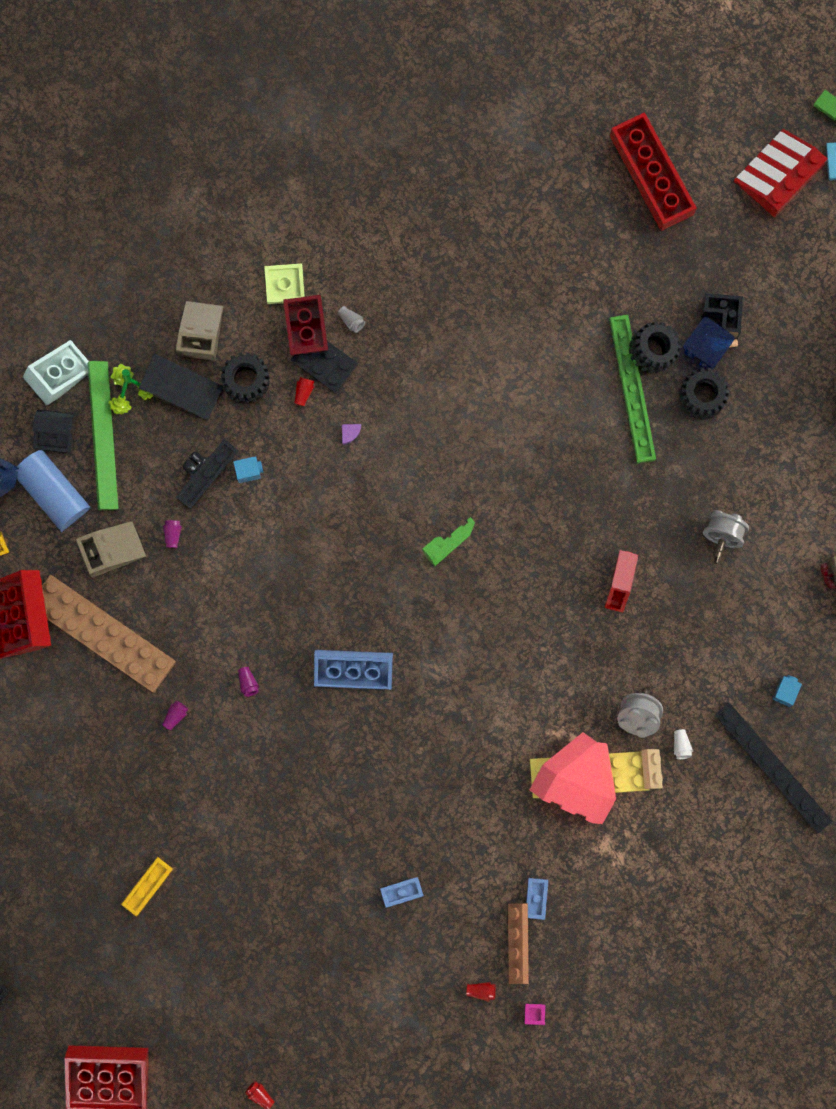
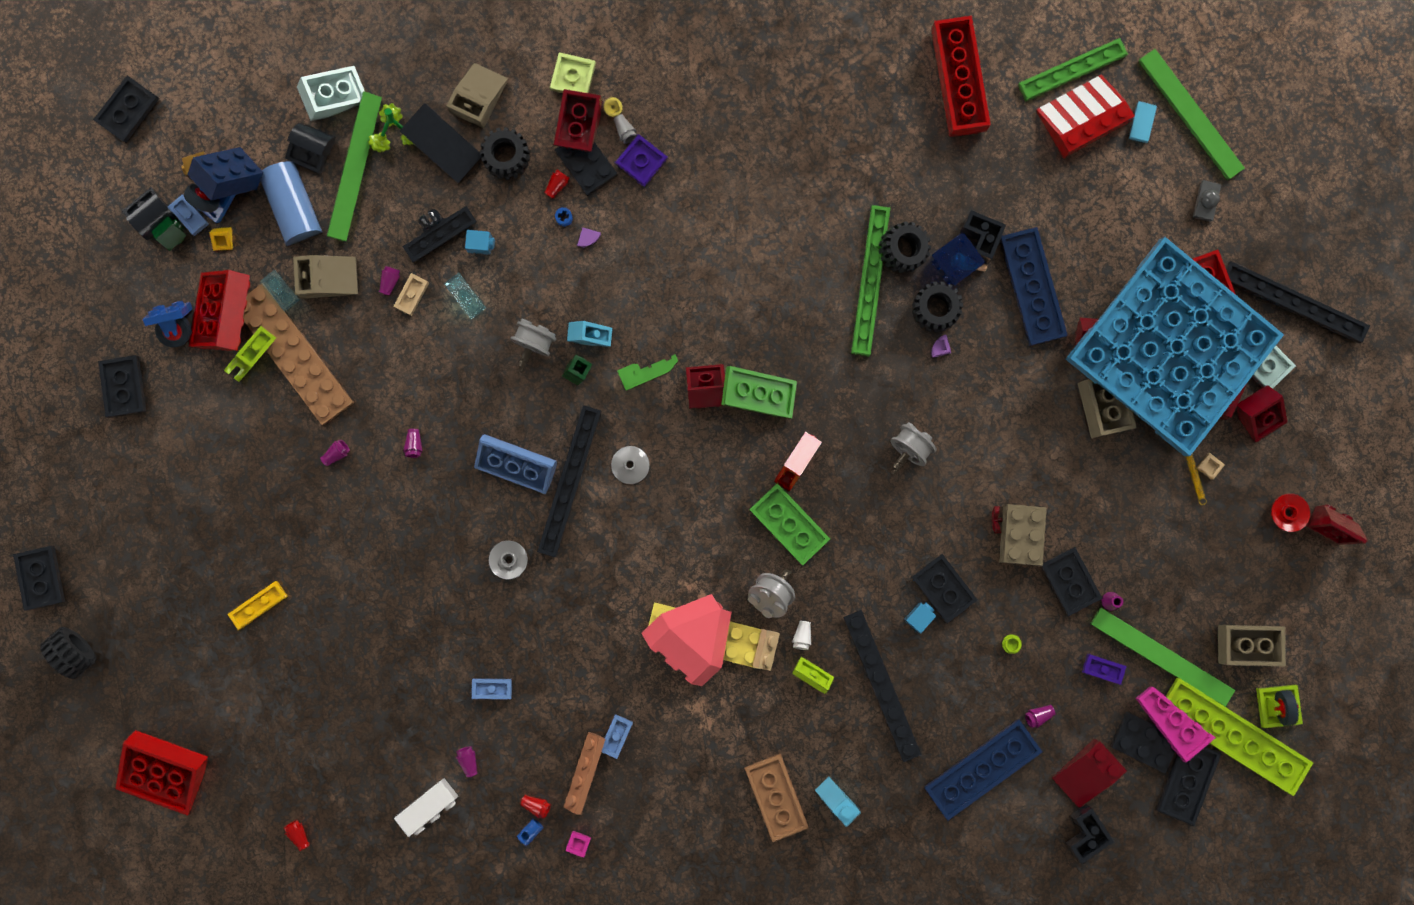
camera: 20 degrees right, 5 degrees up
none -> lime plate [224,326,276,382]
none -> clear light blue plate [260,270,300,312]
none -> tan plate [393,273,429,316]
none -> white brick [394,778,458,837]
none -> clear light blue slope [444,272,486,319]
none -> magenta cone [456,746,477,777]
none -> light grey dish [489,541,528,579]
none -> light grey wheel [510,319,557,373]
none -> blue piece [517,818,543,846]
none -> black plate [537,405,602,558]
none -> blue bush [555,208,573,226]
none -> dark green brick [562,355,592,385]
none -> medium azure slope [567,321,612,347]
none -> light yellow tile [603,97,622,117]
none -> light grey dish [611,446,649,484]
none -> dark purple plate [615,134,668,187]
none -> dark red slope [686,364,725,409]
none -> bright green plate [721,366,797,419]
none -> medium nougat tile [744,754,809,842]
none -> bright green plate [749,483,830,566]
none -> lime plate [792,657,834,694]
none -> medium azure slope [815,777,861,826]
none -> black plate [911,554,978,623]
none -> medium lavender tile [931,334,951,358]
none -> dark blue plate [1000,227,1068,346]
none -> bright green tile [1018,38,1128,101]

